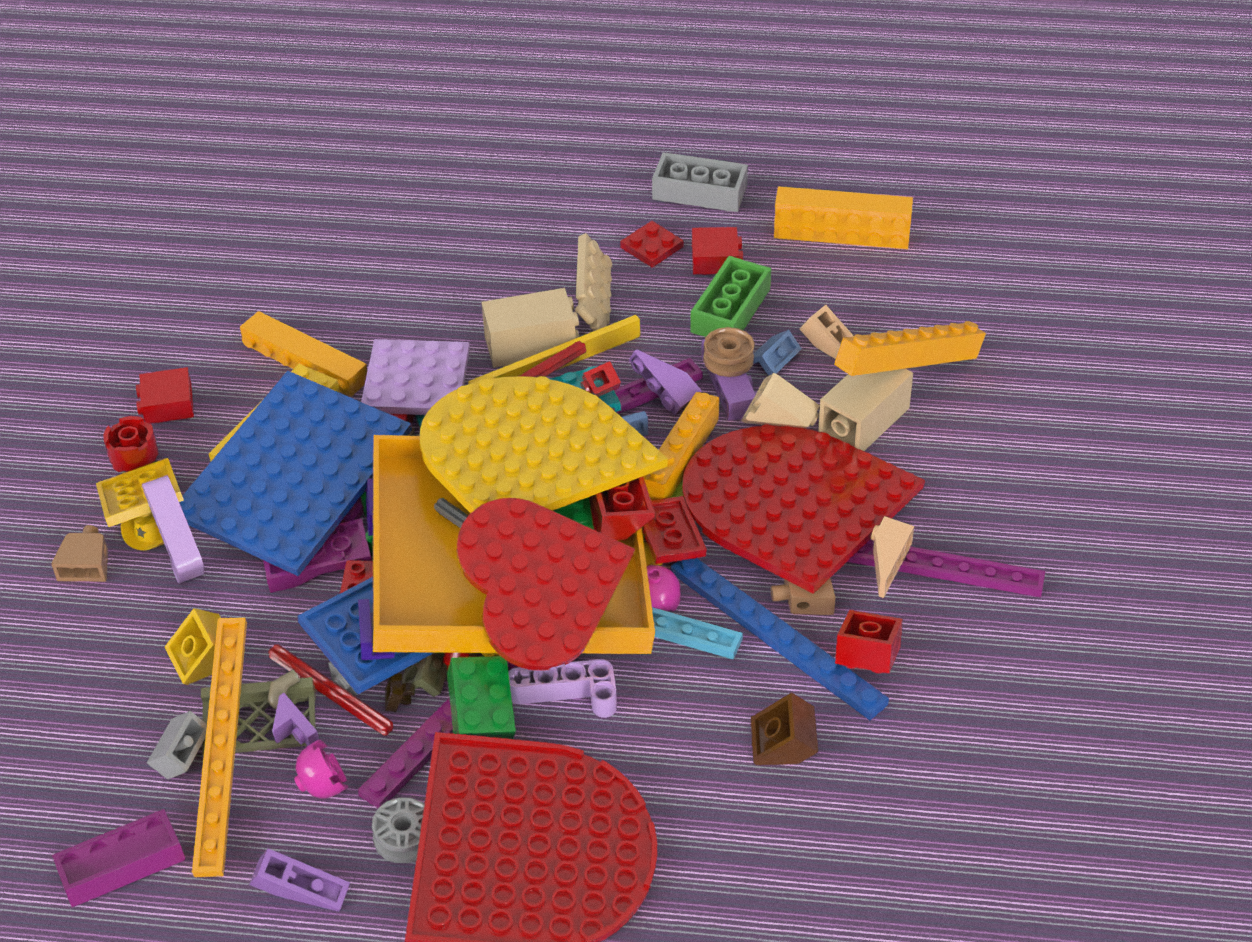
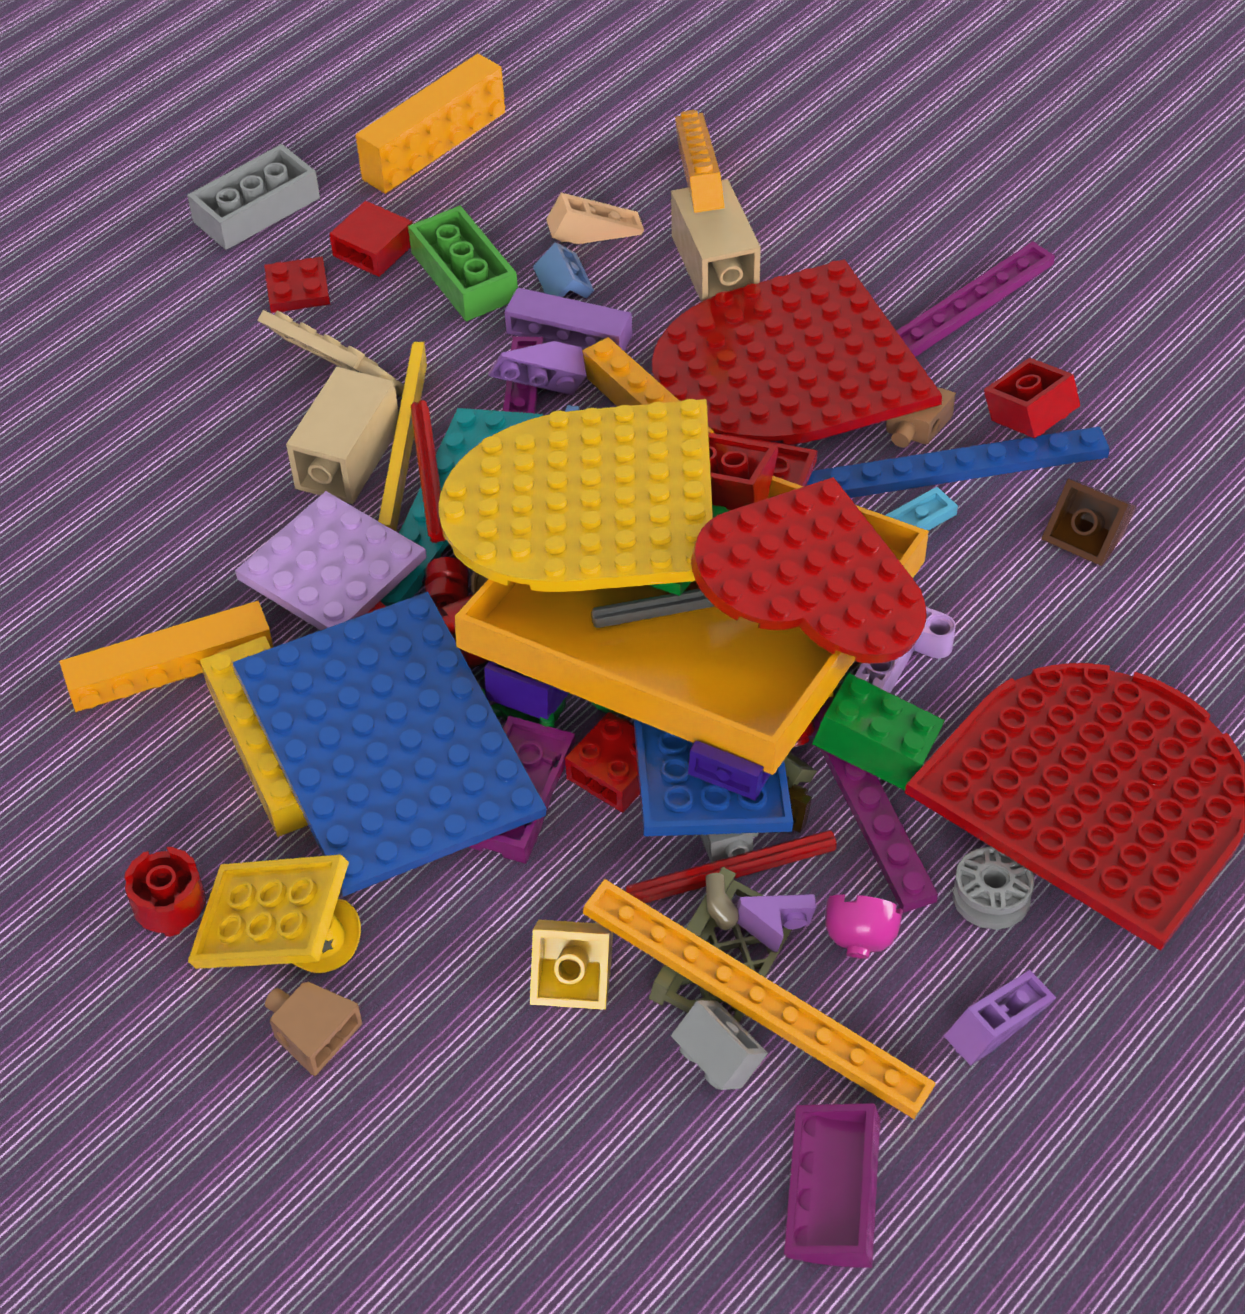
camera: 55 degrees left, 5 degrees up
red brick [136,367,194,424] -> none
lavender beam [142,475,204,584] -> none
red brick [580,361,621,397] -> none
medium nougat wheel [703,327,755,377] -> none
tan slope [741,373,820,428] -> none
light nougat slope [871,516,914,598] -> none

